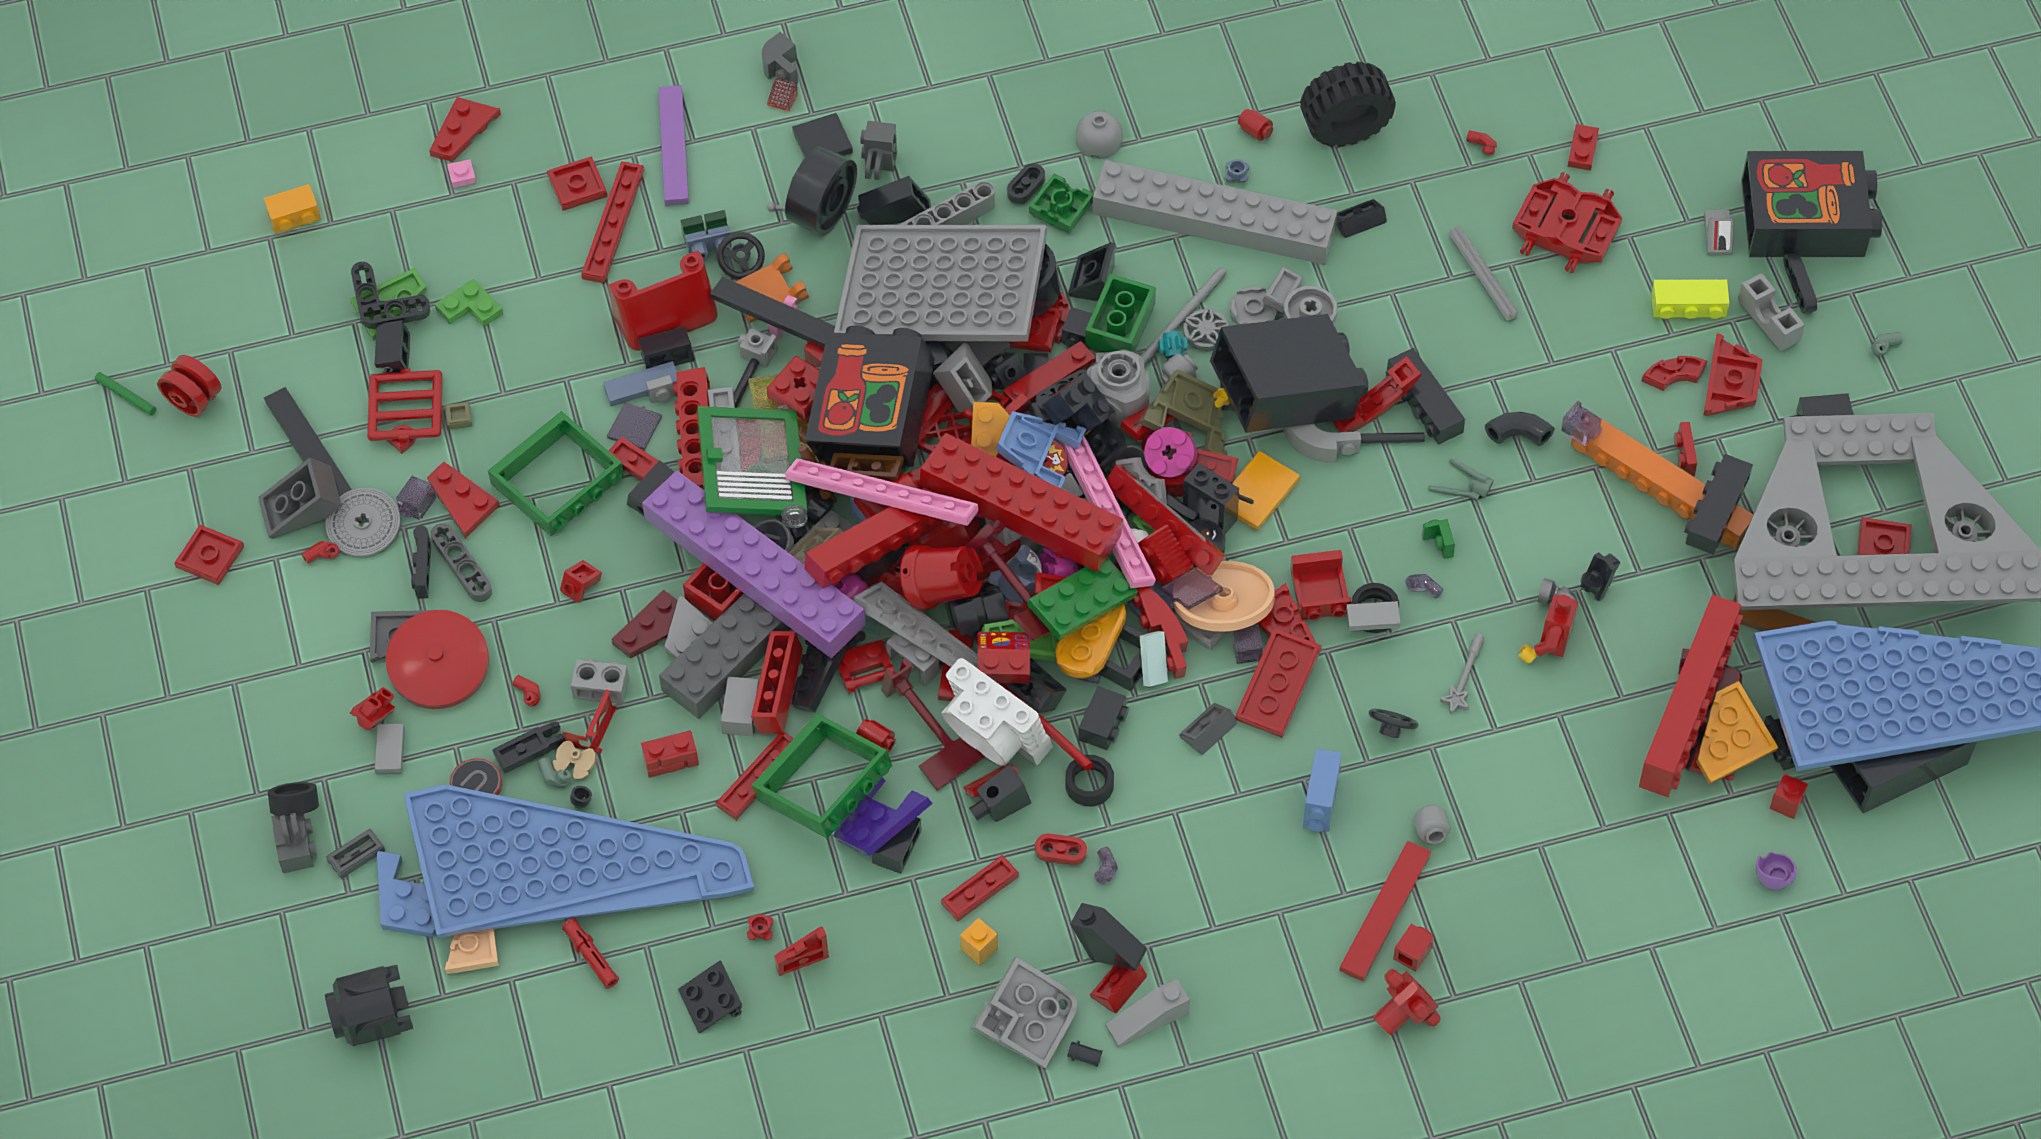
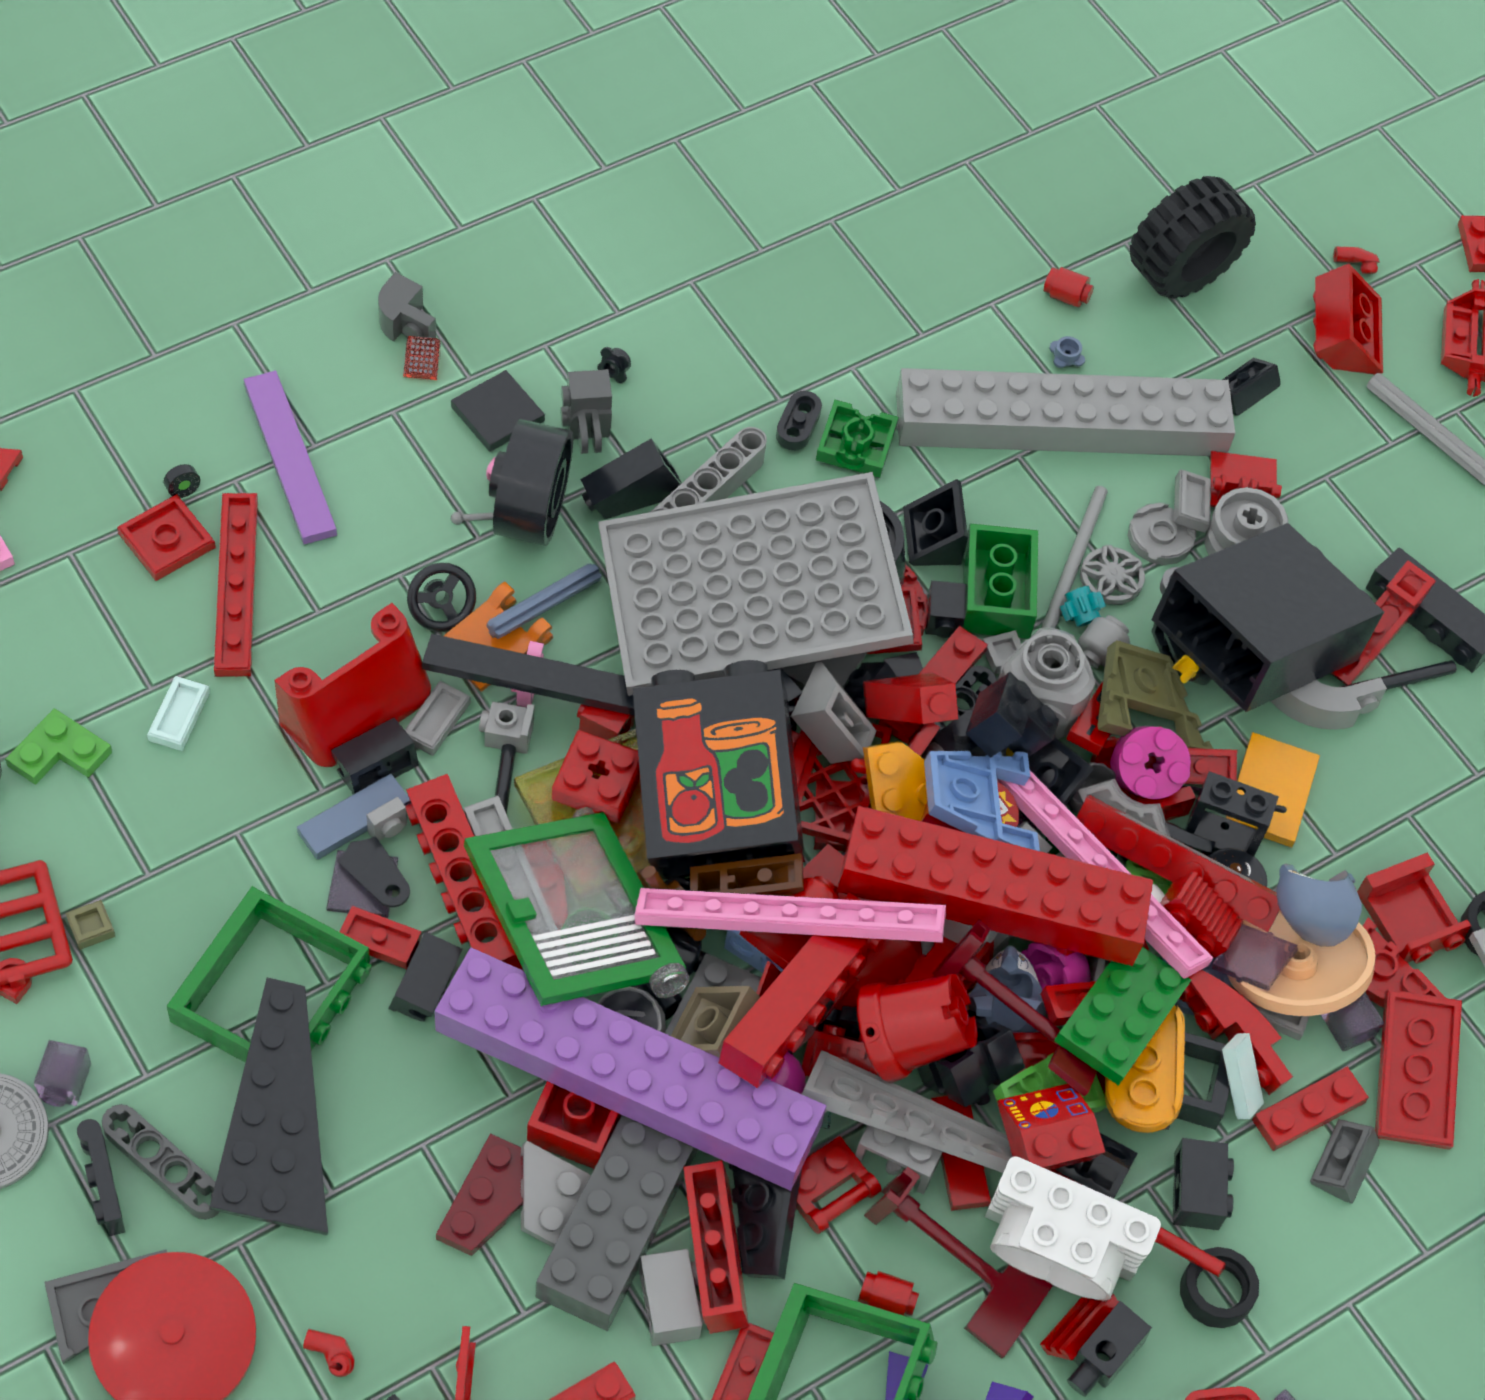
camera: 25 degrees left, 0 degrees up
red wing [427,462,499,539] -> none
red bracket [560,560,602,603] -> none
light grey brick [571,659,629,704] -> none
hips [680,210,732,261] -> none
light grey cylinder [1076,111,1122,159] -> none
none -> light aqua tile [147,676,210,751]
none -> black tile [163,464,201,498]
none -> black wing [209,977,328,1235]
none -> black piece [338,836,410,908]
none -> light grey tile [405,681,471,756]
none -> sand blue axle [486,564,602,638]
none -> black plate [597,347,631,383]
none -> red slope [863,672,958,724]
none -> red hinge [1210,451,1282,507]
none -> red plate [1252,1066,1369,1152]
none -> sand blue piece [1276,863,1362,947]
none -> red slope [1313,263,1383,375]

